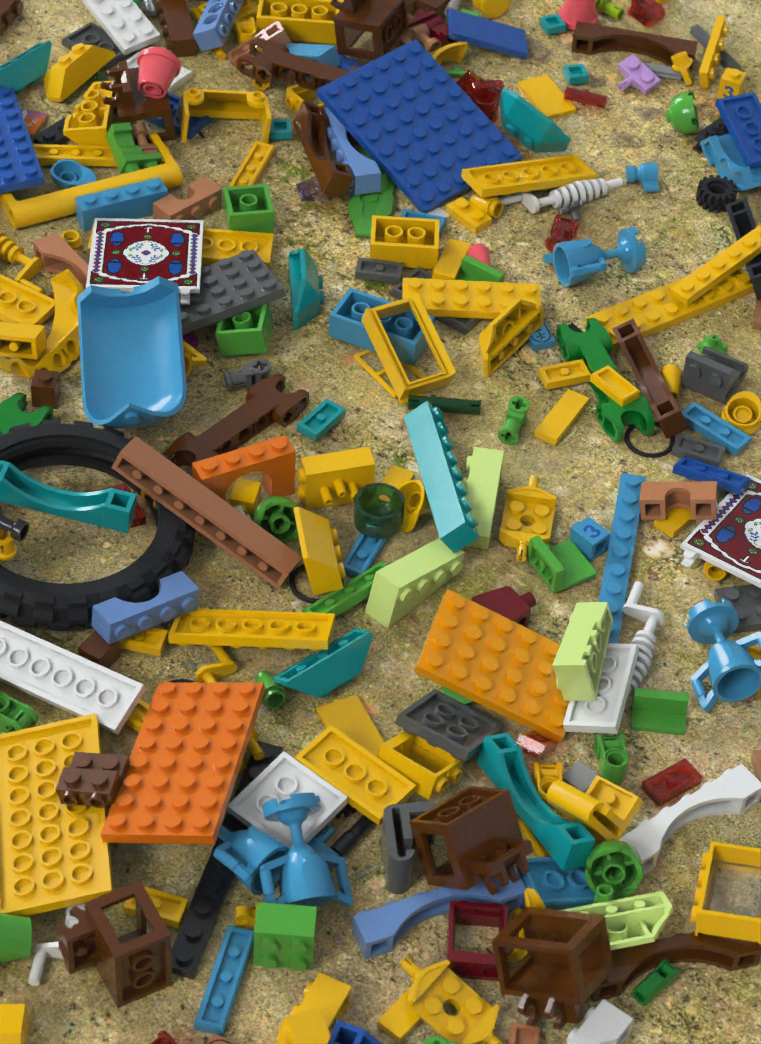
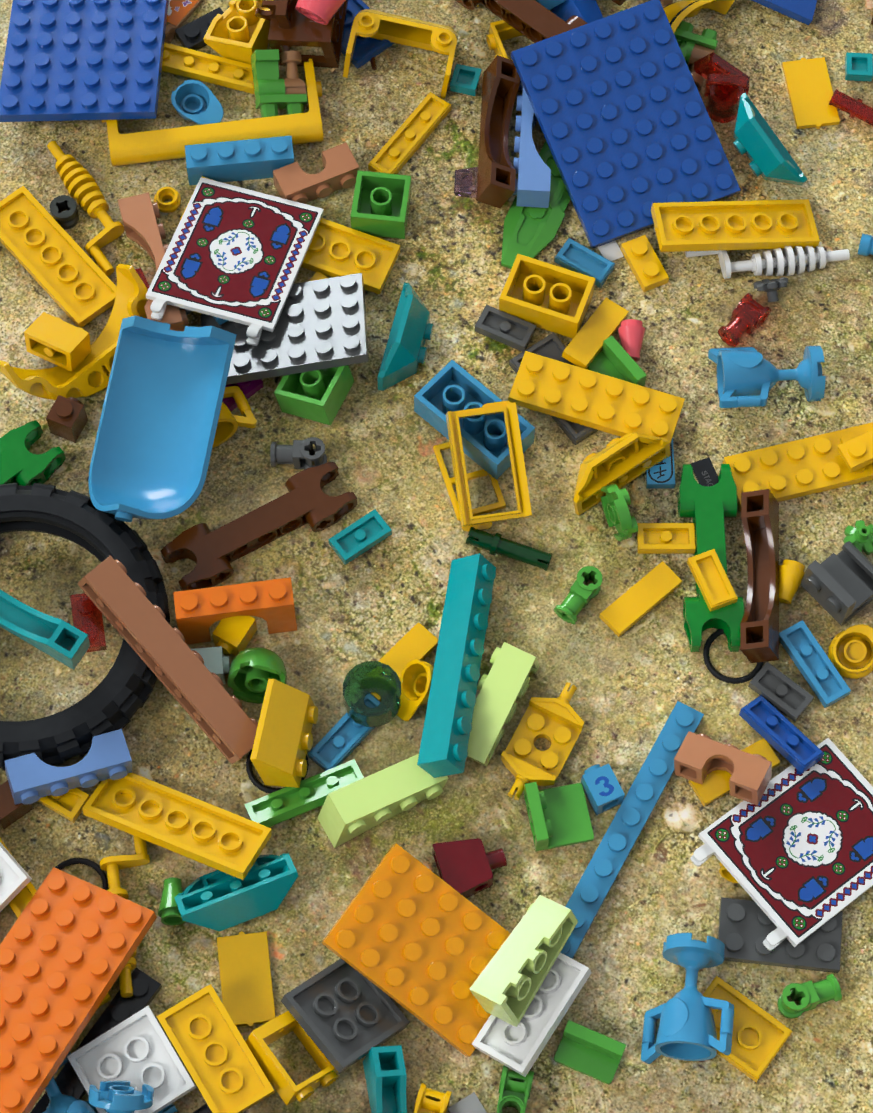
camera: 20 degrees right, 20 degrees up
yellow piece [296,447,375,510] -> none
yellow cone [470,195,504,218] -> none
clear red plate [516,731,558,757] -> none
white piece [622,581,665,701] -> none
none -> bright green plate [601,483,638,541]

